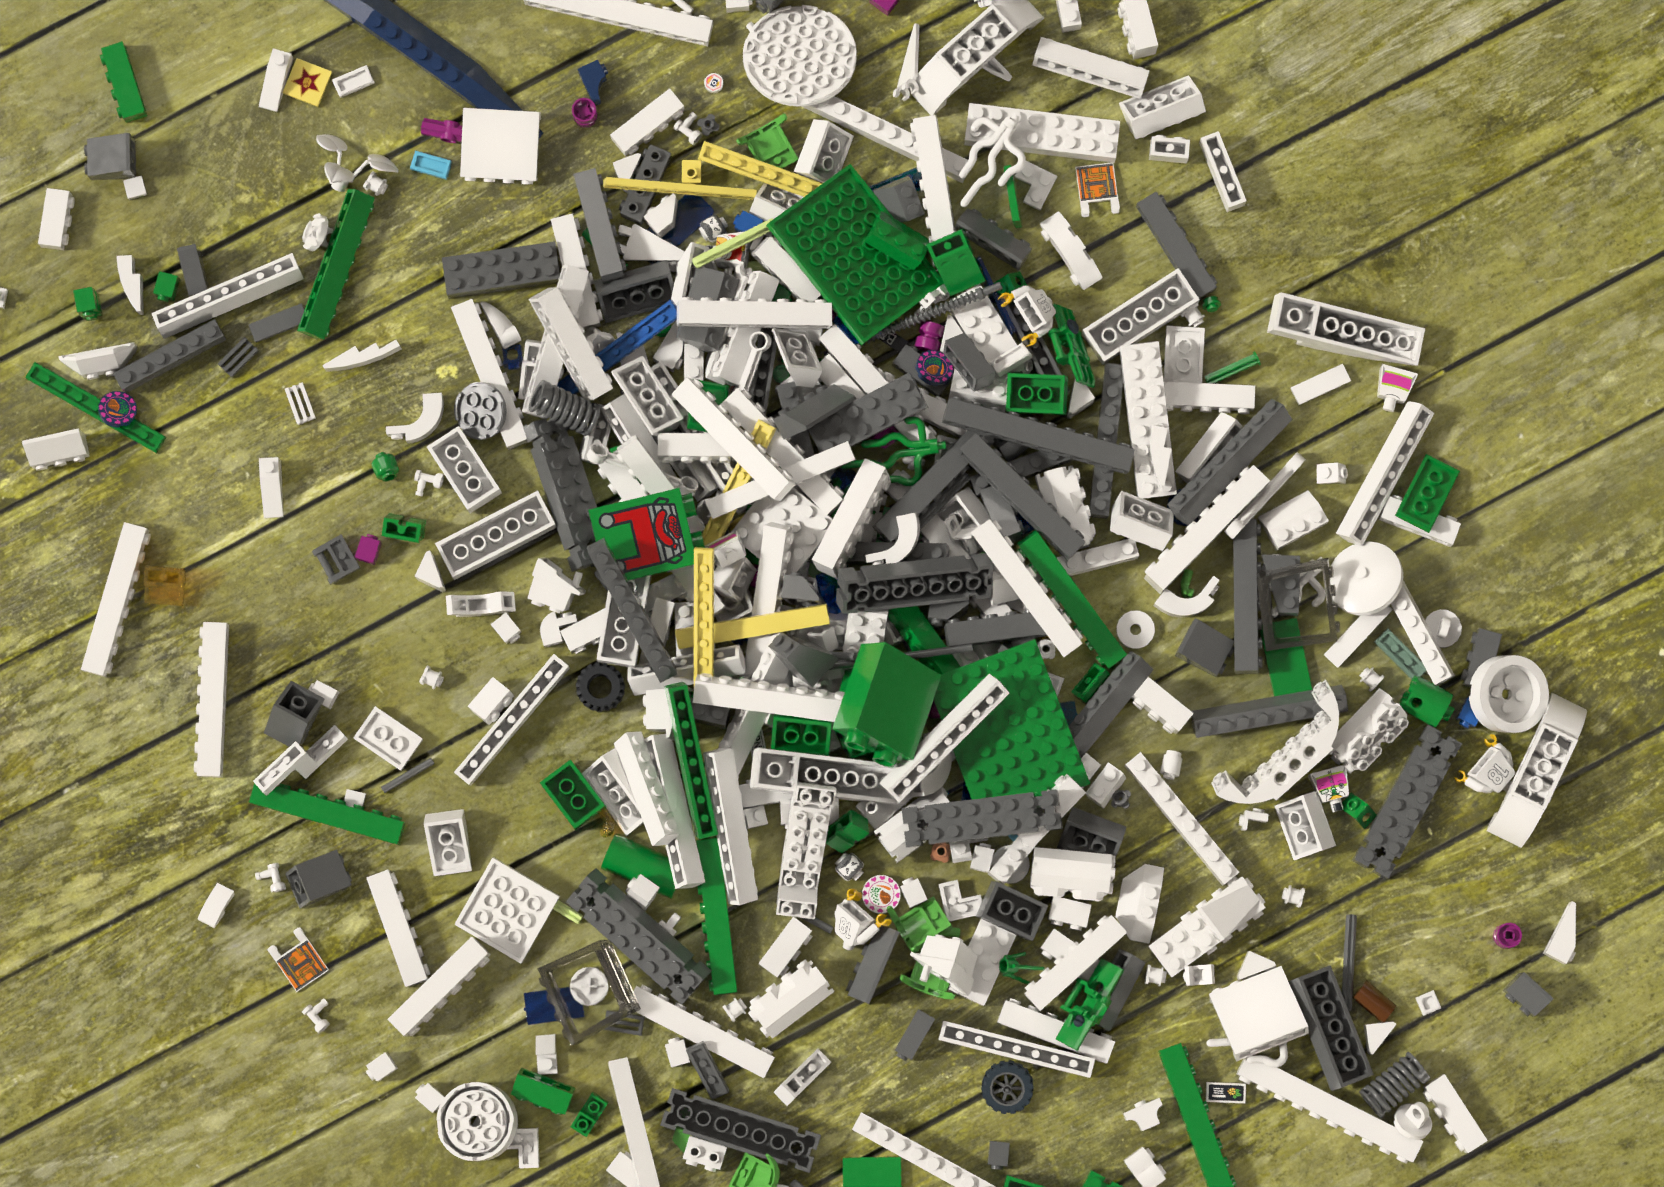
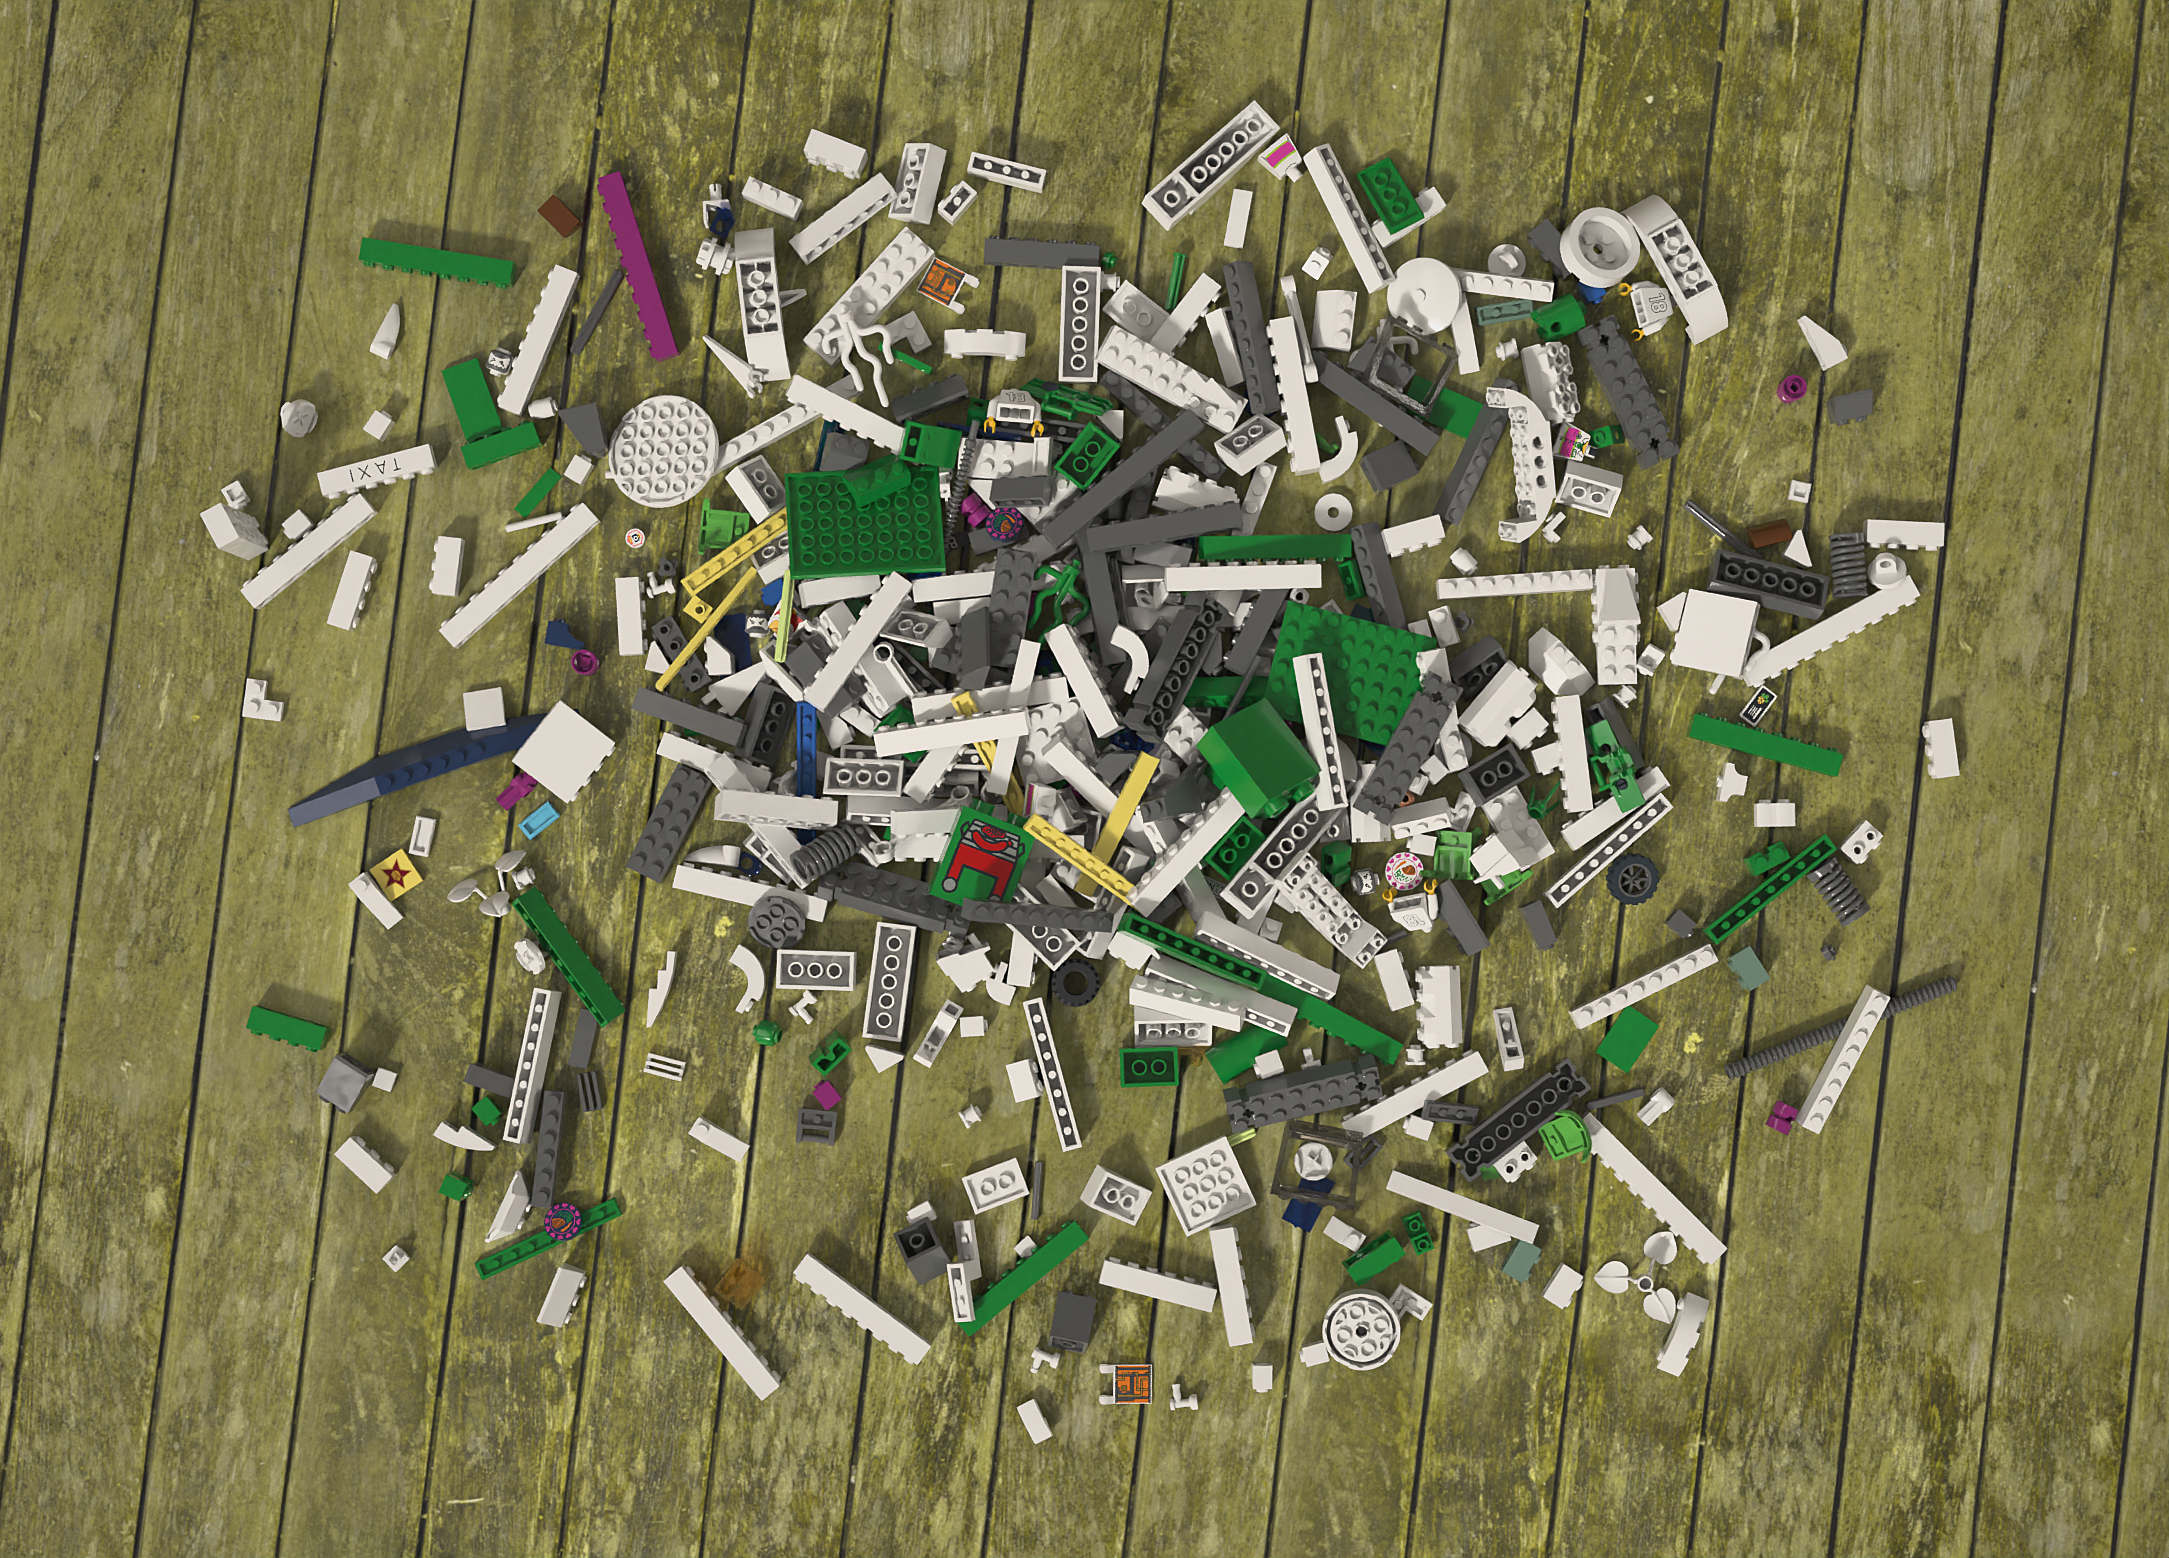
camera: 60 degrees left, 5 degrees up
none -> white tile [463,687,506,731]
none -> white brick [942,932,967,954]
none -> white brick [1390,797,1452,839]

